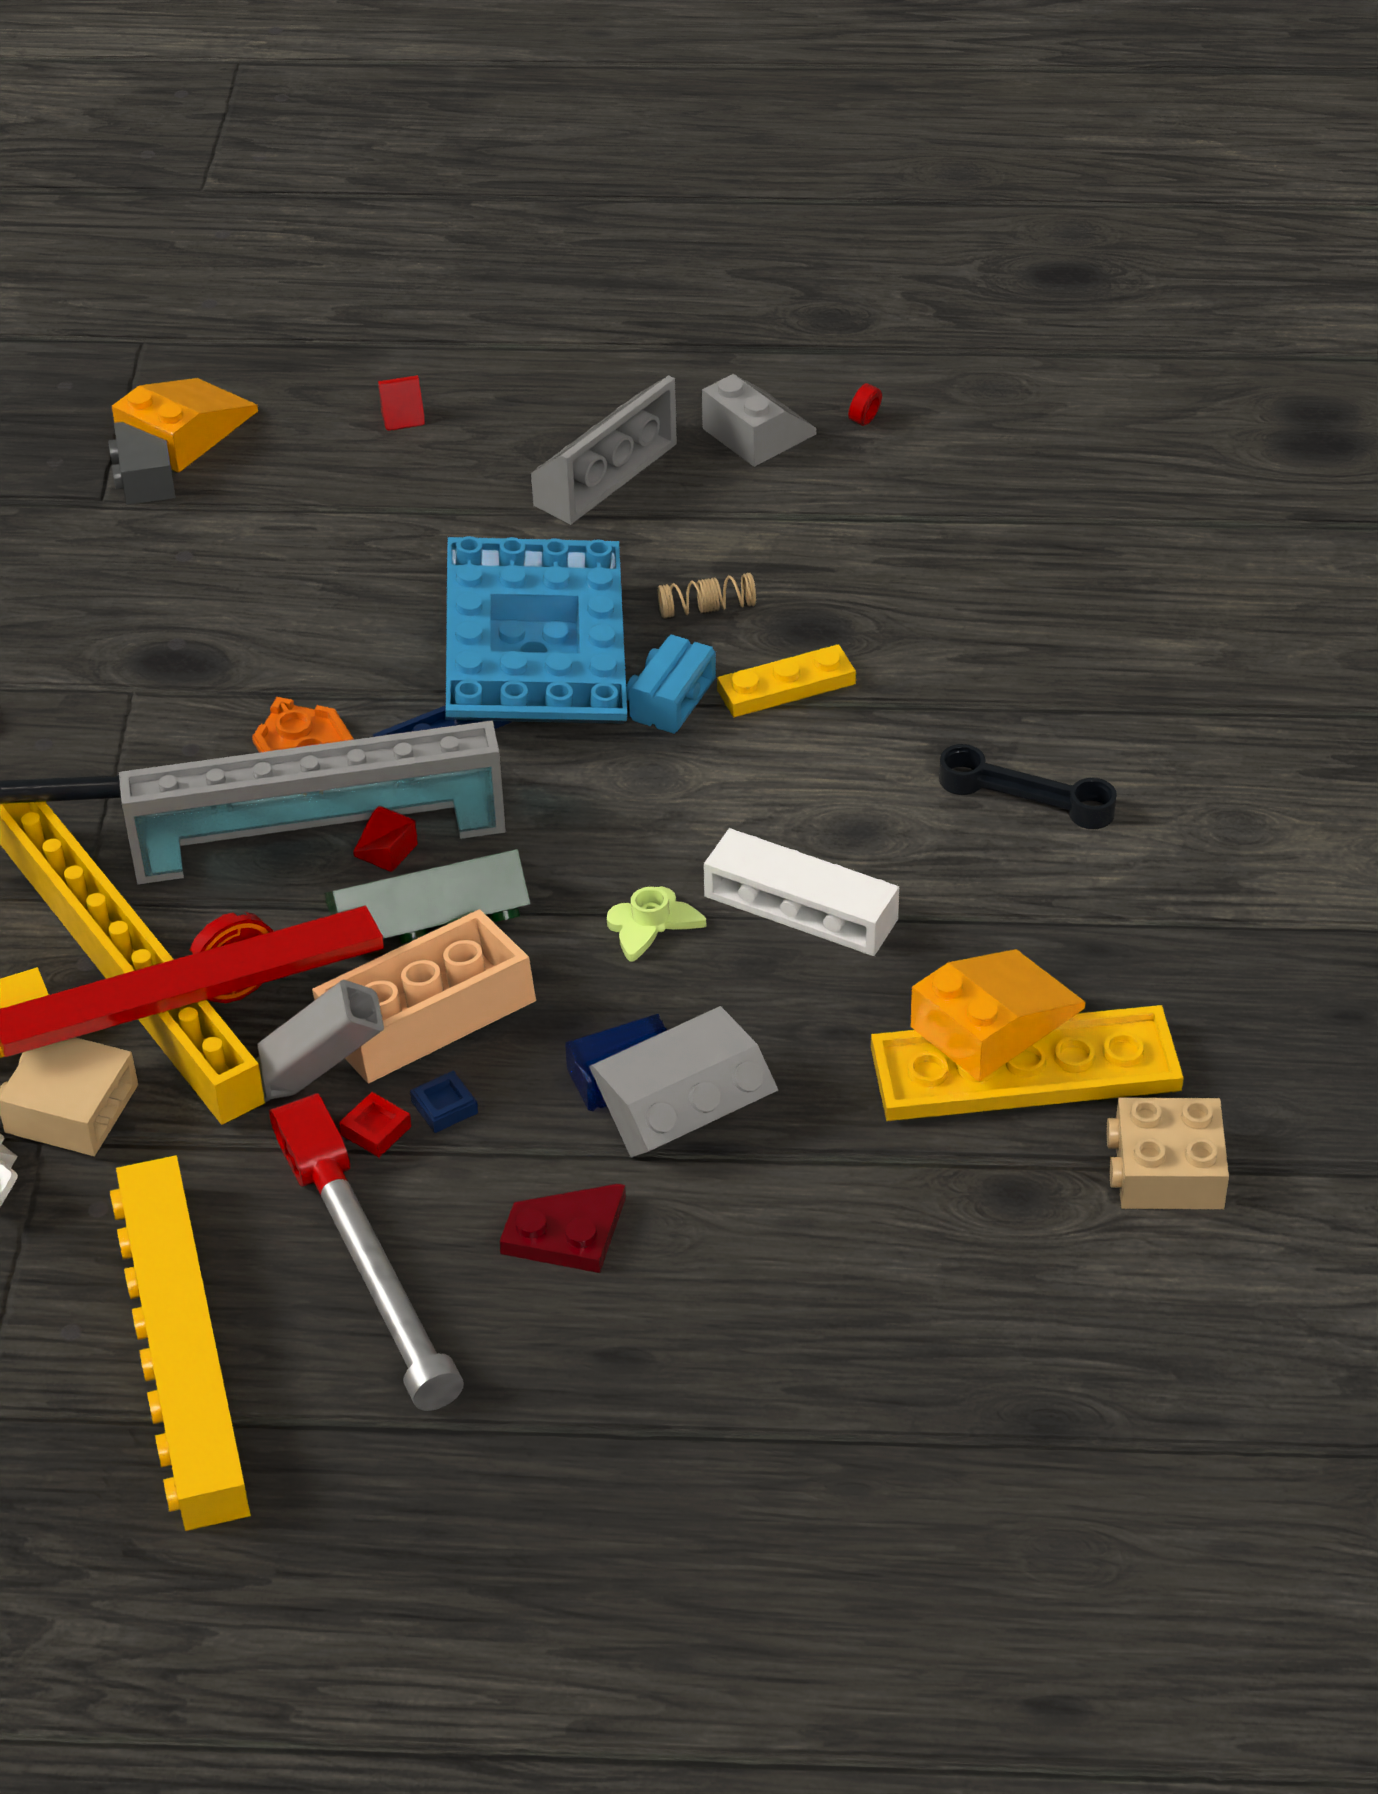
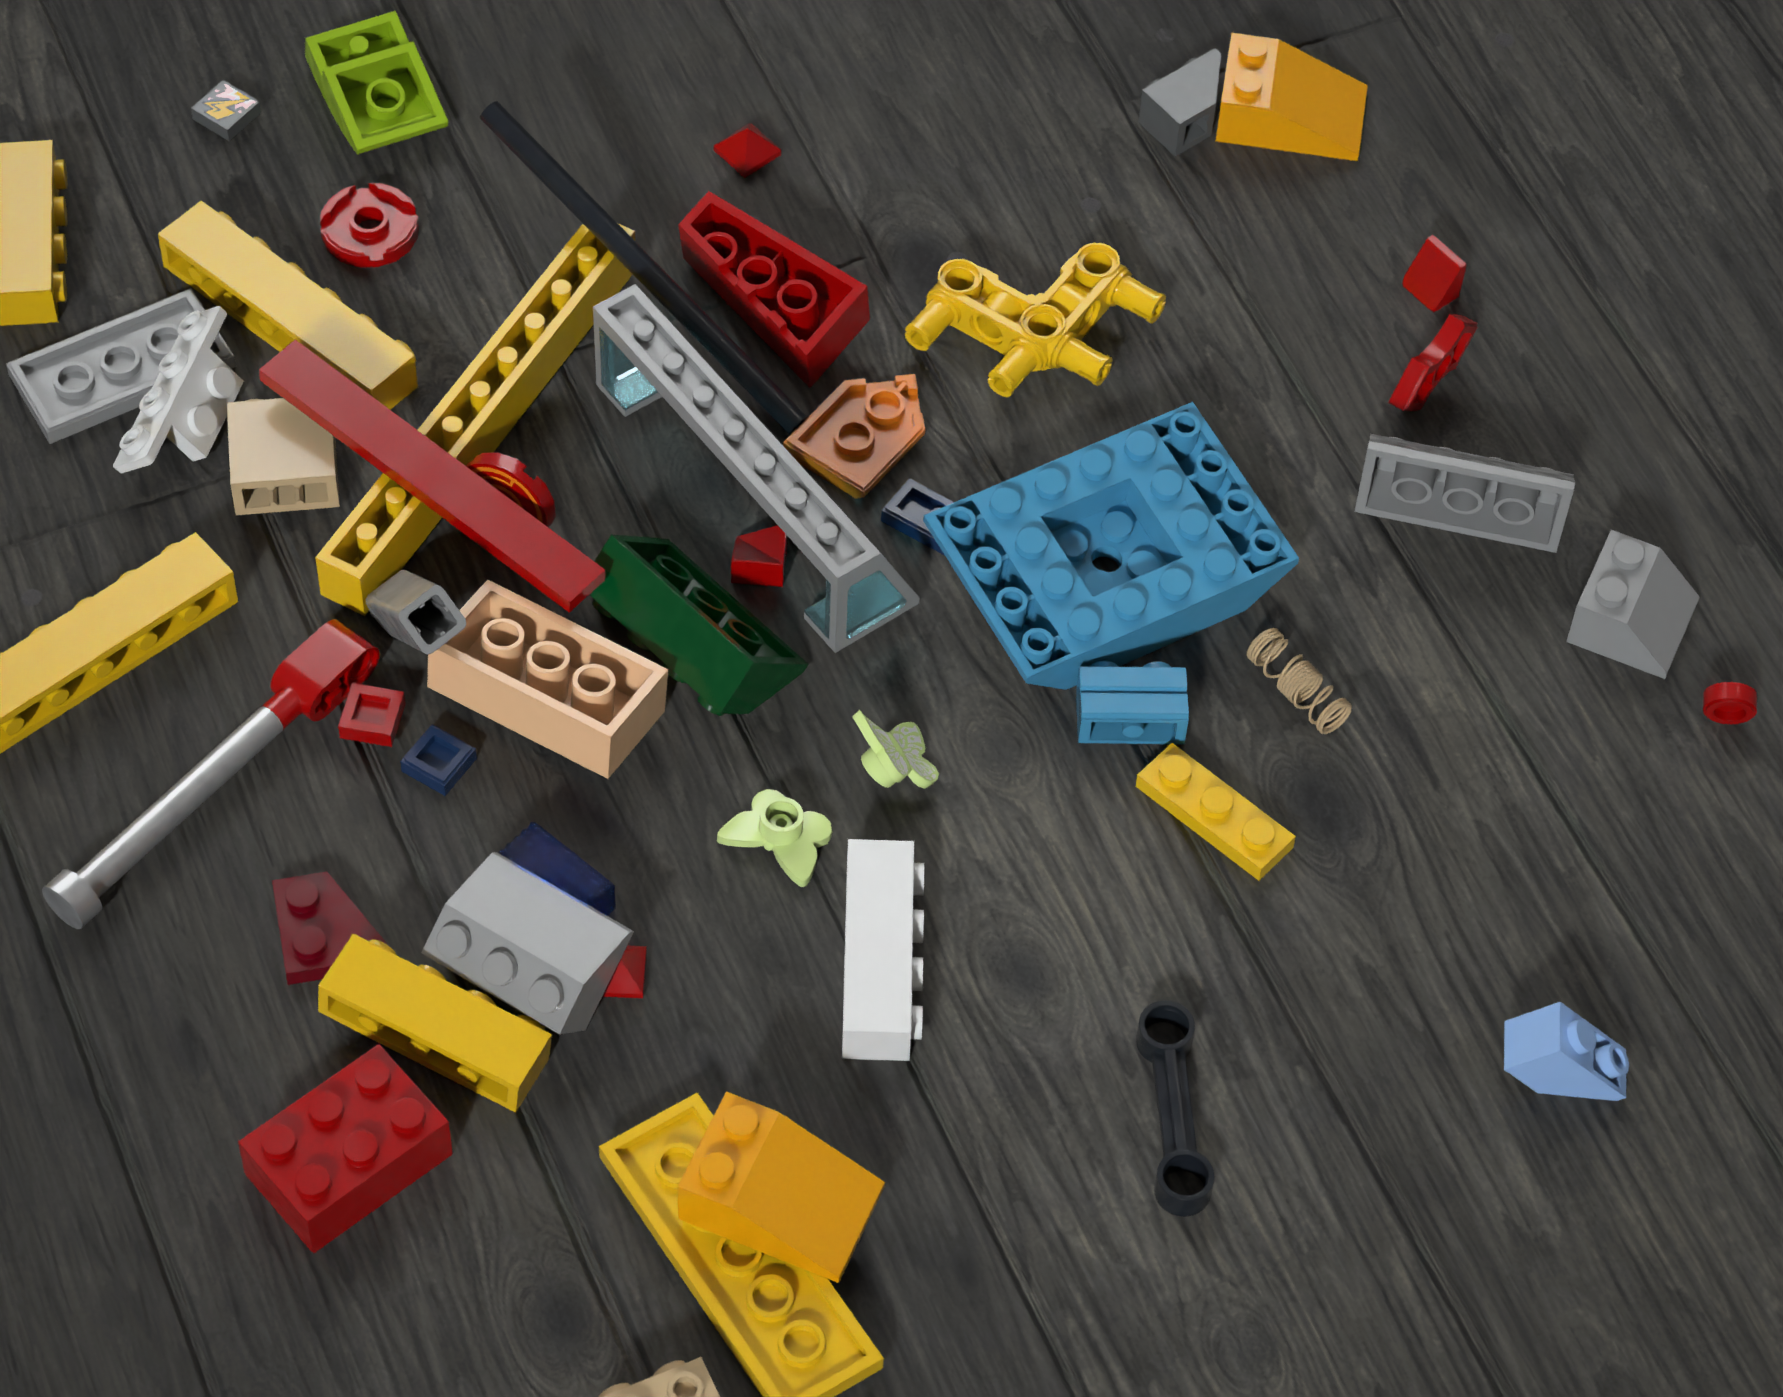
camera: 60 degrees right, 10 degrees up
none -> red brick [238,1044,453,1254]
none -> yellow brick [318,933,552,1113]
none -> red wedge [678,191,870,388]
none -> yellowish green animal [852,710,939,789]
none -> yellow pin [905,243,1166,397]
none -> red tile [1388,314,1478,411]
none -> light blue slope [1504,1002,1629,1101]

